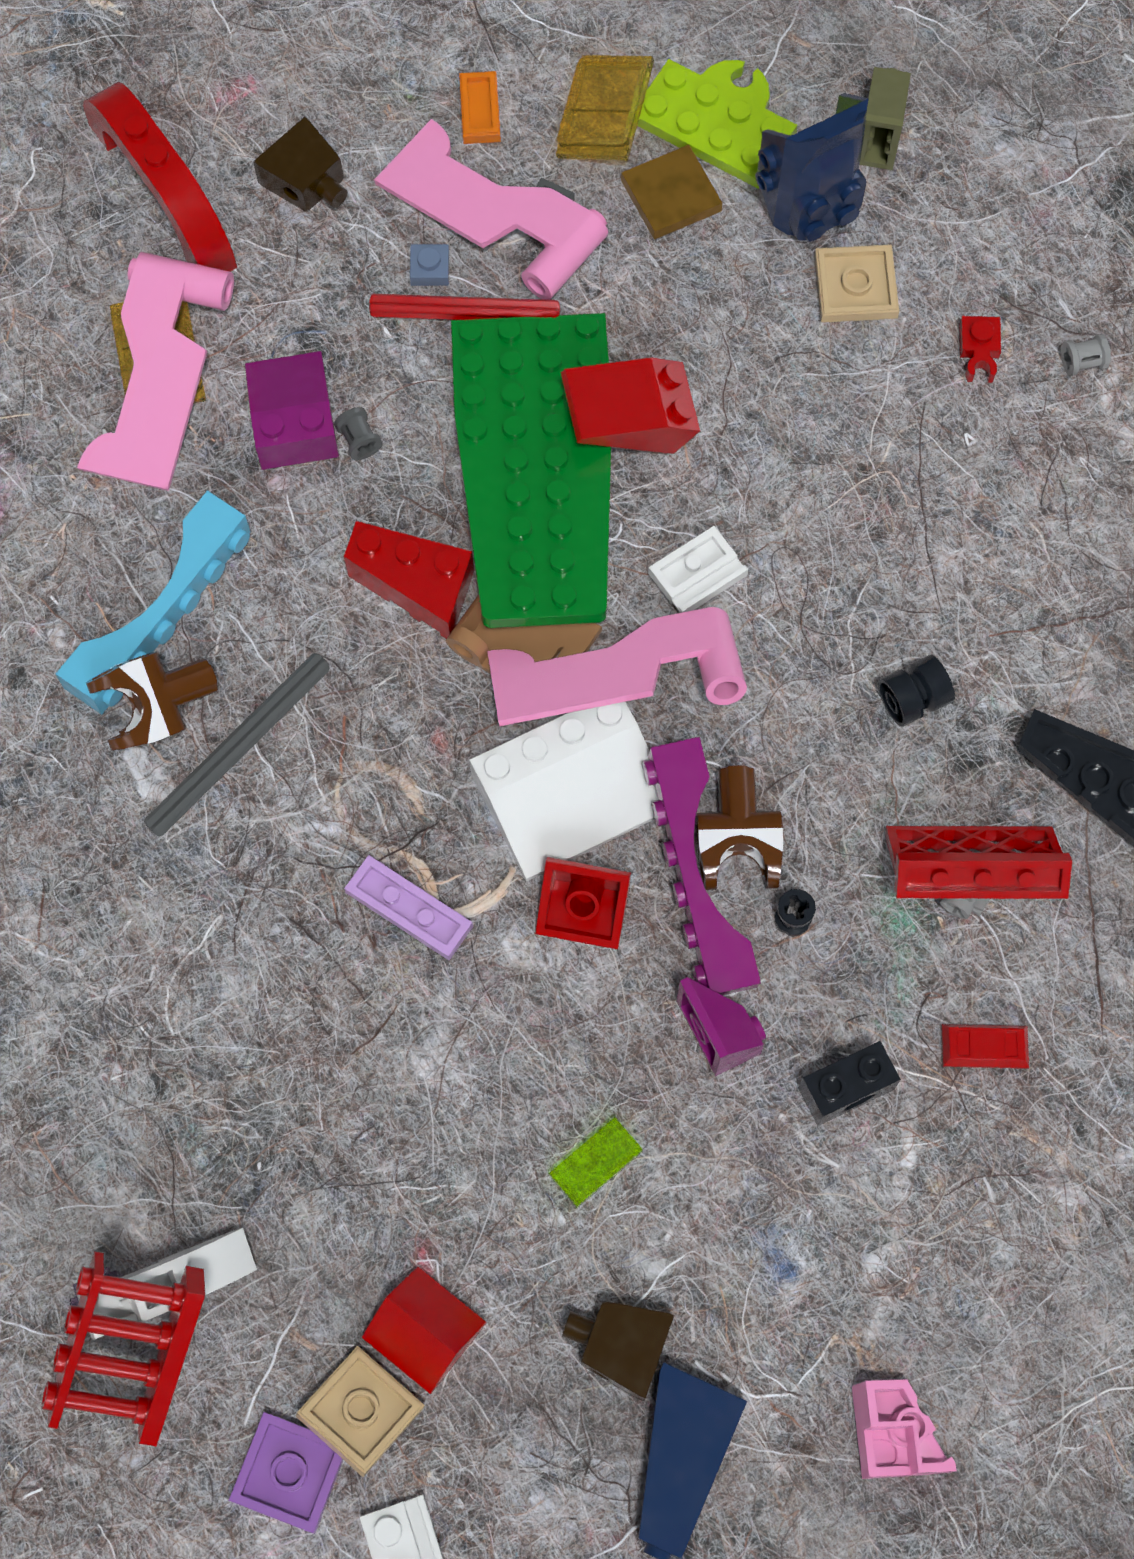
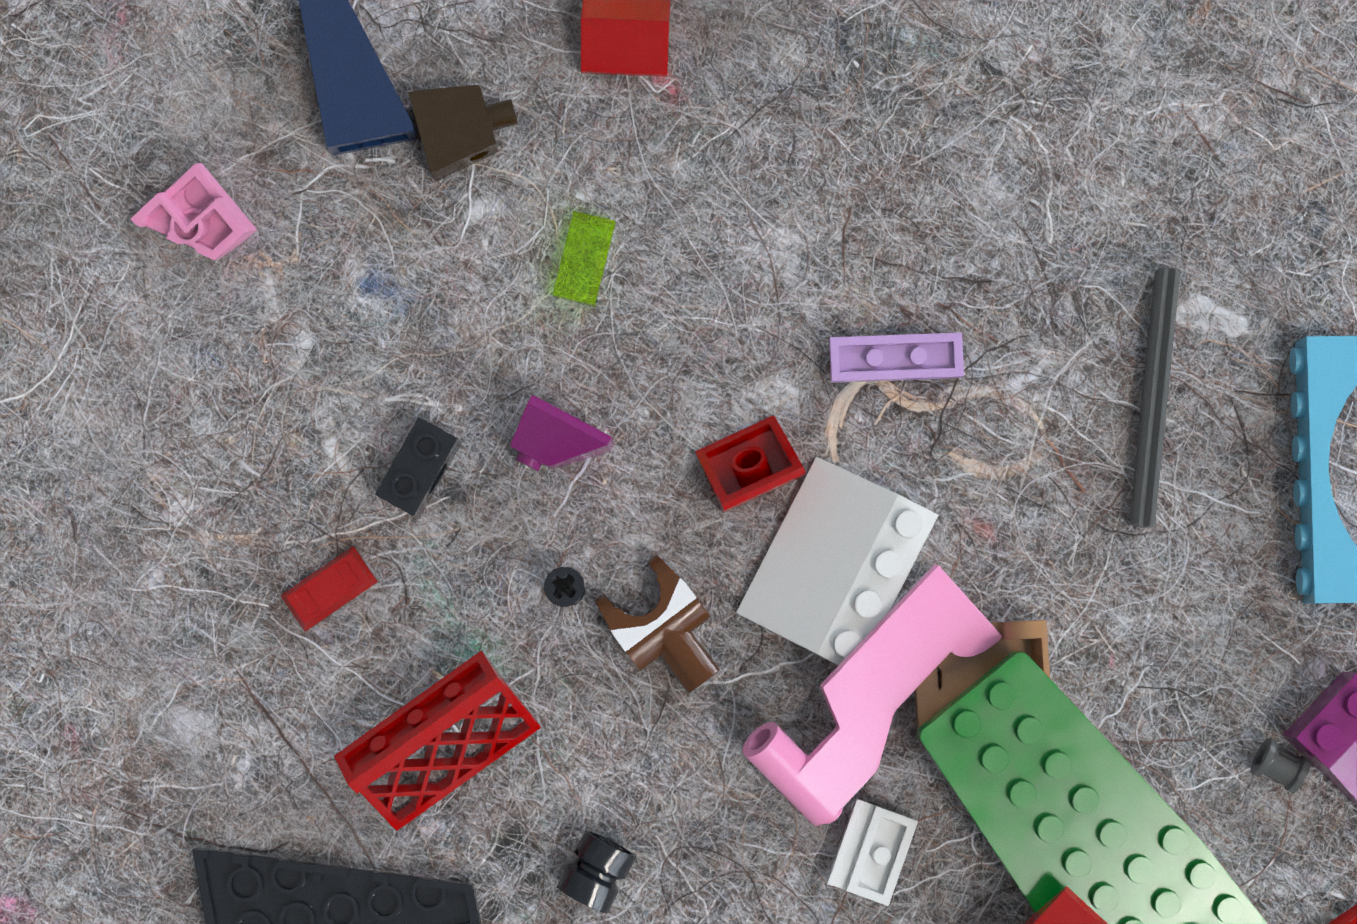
camera: 145 degrees right, 15 degrees up
reddish brown connector [86,651,218,751] -> none
red wedge [344,521,474,639] -> none
magenta arch [643,737,761,995] -> none

